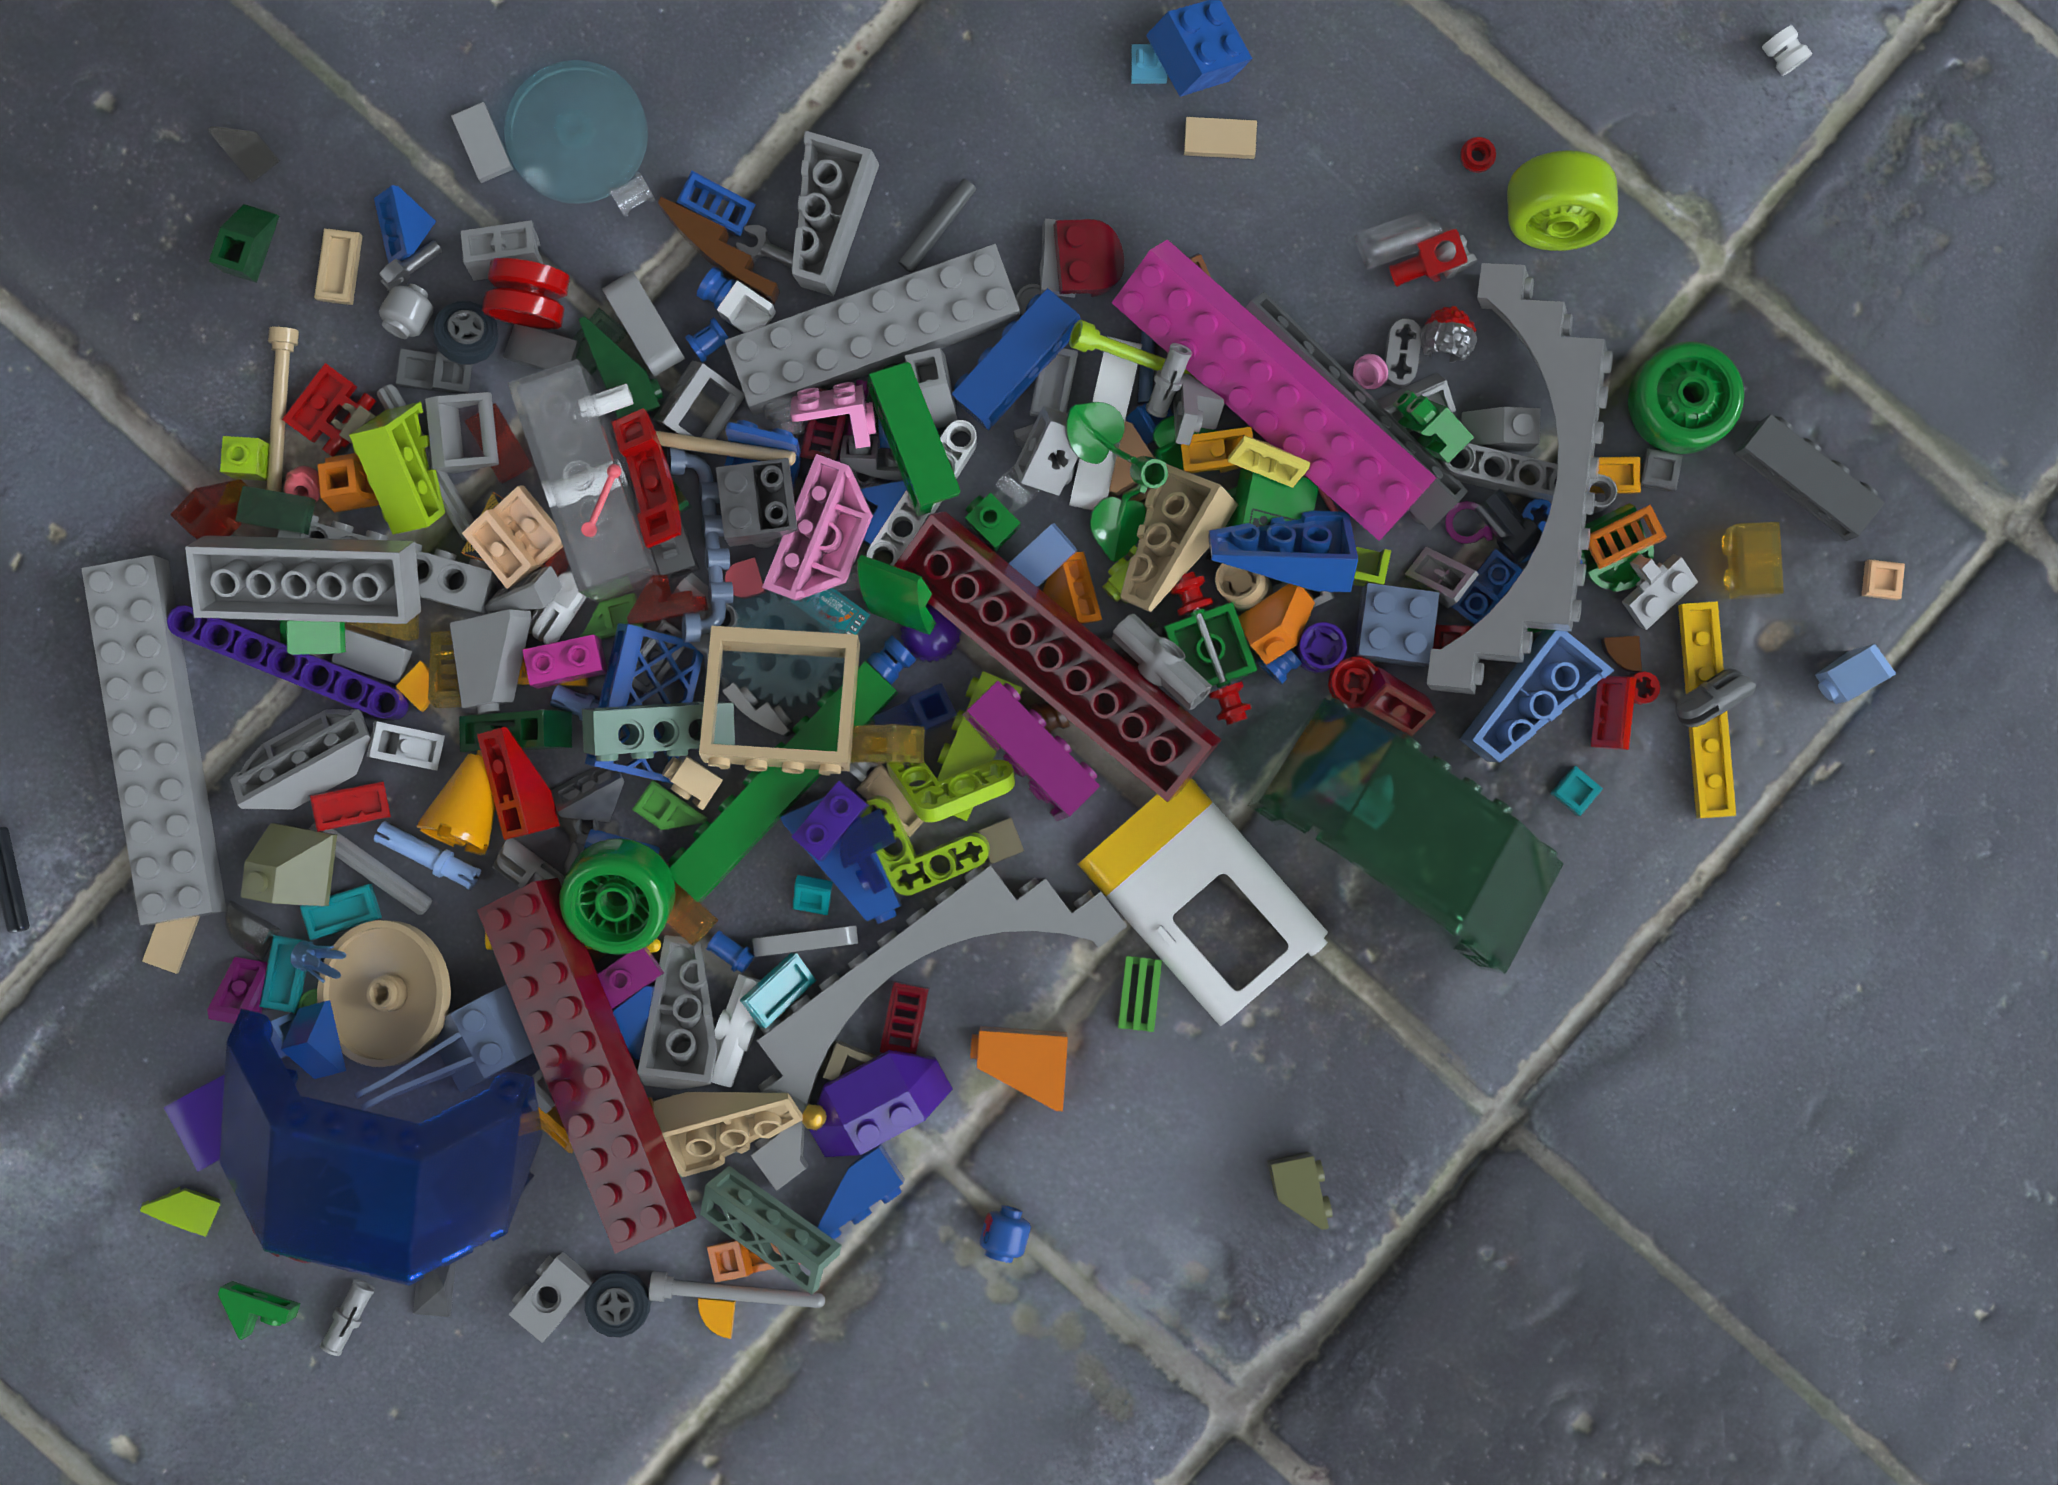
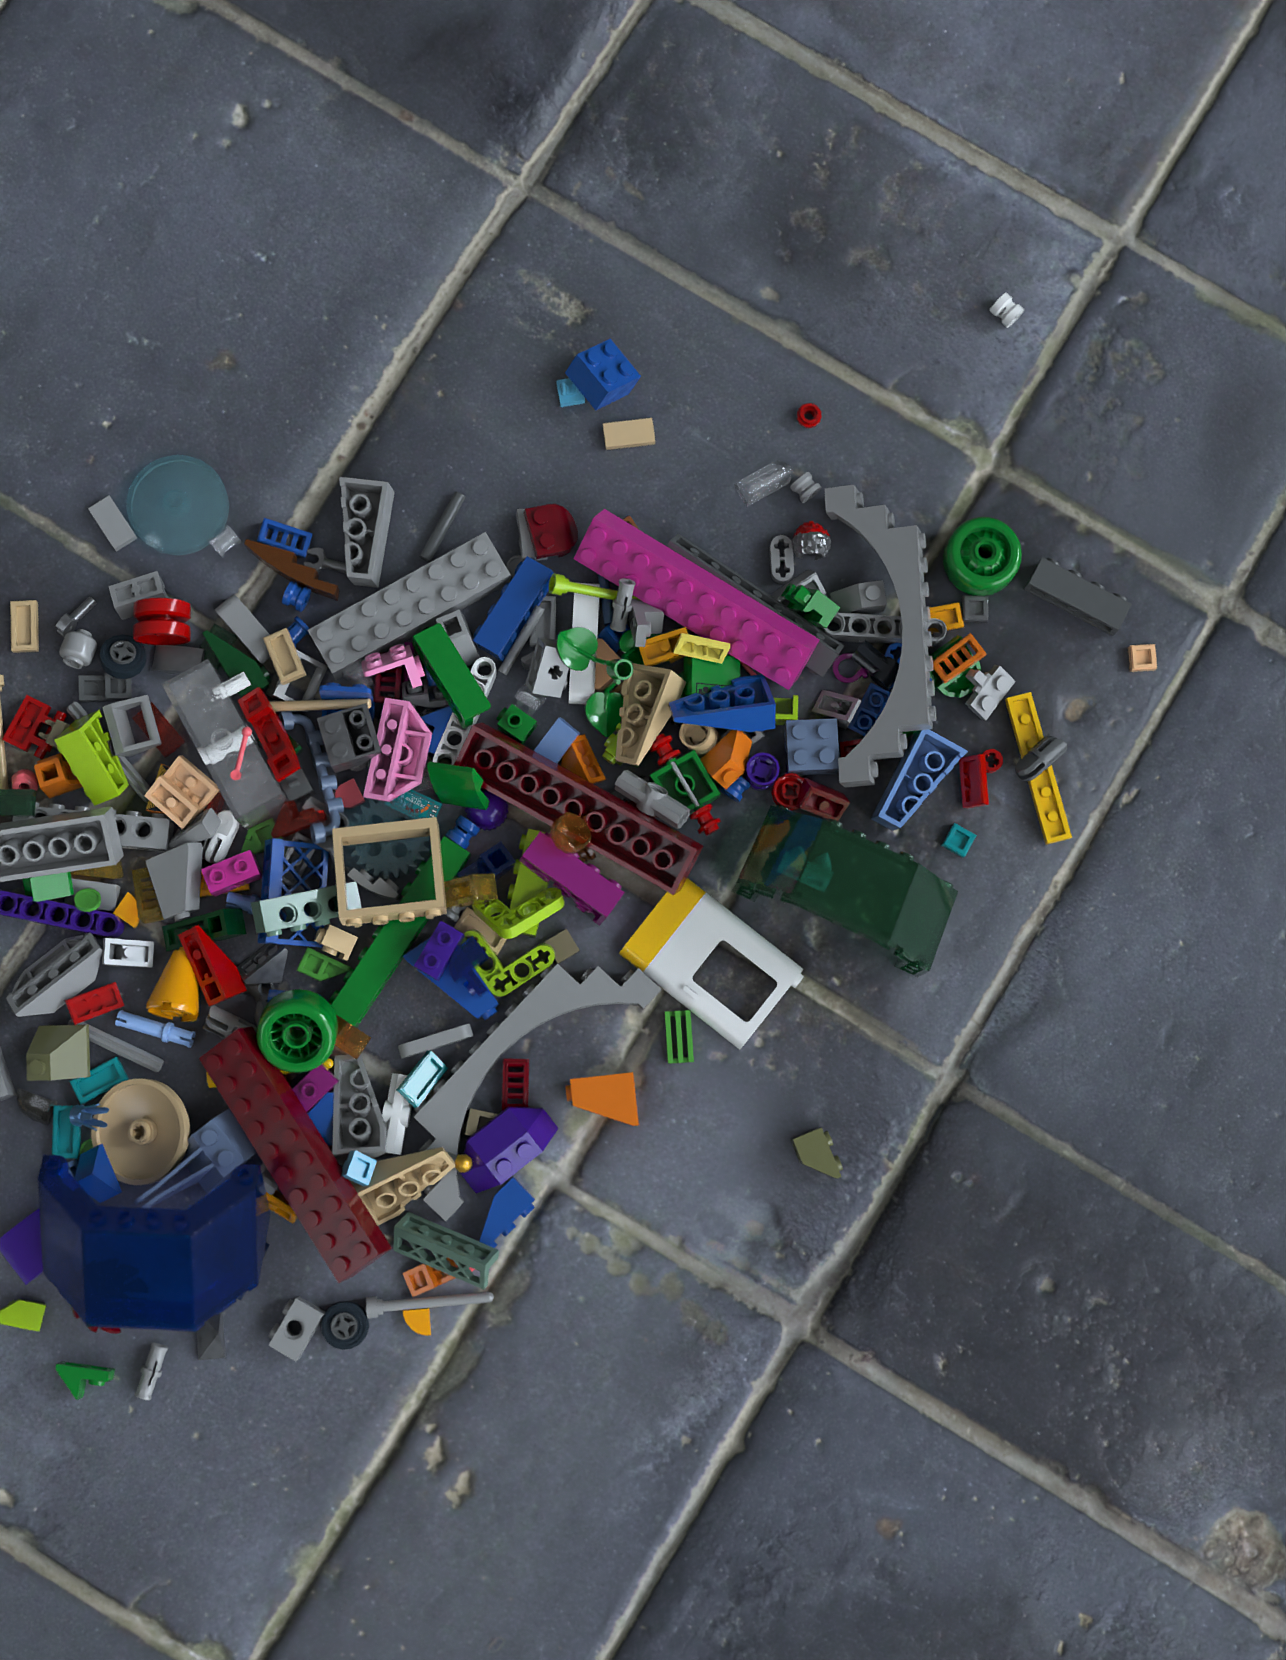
camera: 15 degrees left, 5 degrees down
magenta slope [207,957,268,1026] -> none
blue slope [374,185,436,264] -> none
blue pin [706,930,754,973] -> none
white panel [717,281,776,333] -> none
teal tile [792,875,833,915] -> none
blue head [979,1205,1031,1263] -> none
bright pink plate [1353,354,1388,389] -> none
red bracket [1389,229,1468,287] -> none
lime wheel [1507,150,1618,251] -> none
reddish brown tile [1601,636,1642,672] -> none
clear yellow brick [1722,522,1784,599] -> none
light blue slope [1815,644,1896,704] -> none
none -> bright green piece [74,888,101,912]
none -> tan tile [263,628,306,685]
none -> medium azure tile [341,1150,377,1186]
none -> light grey bar [498,605,545,676]
none -> clear orange hair [550,812,591,854]

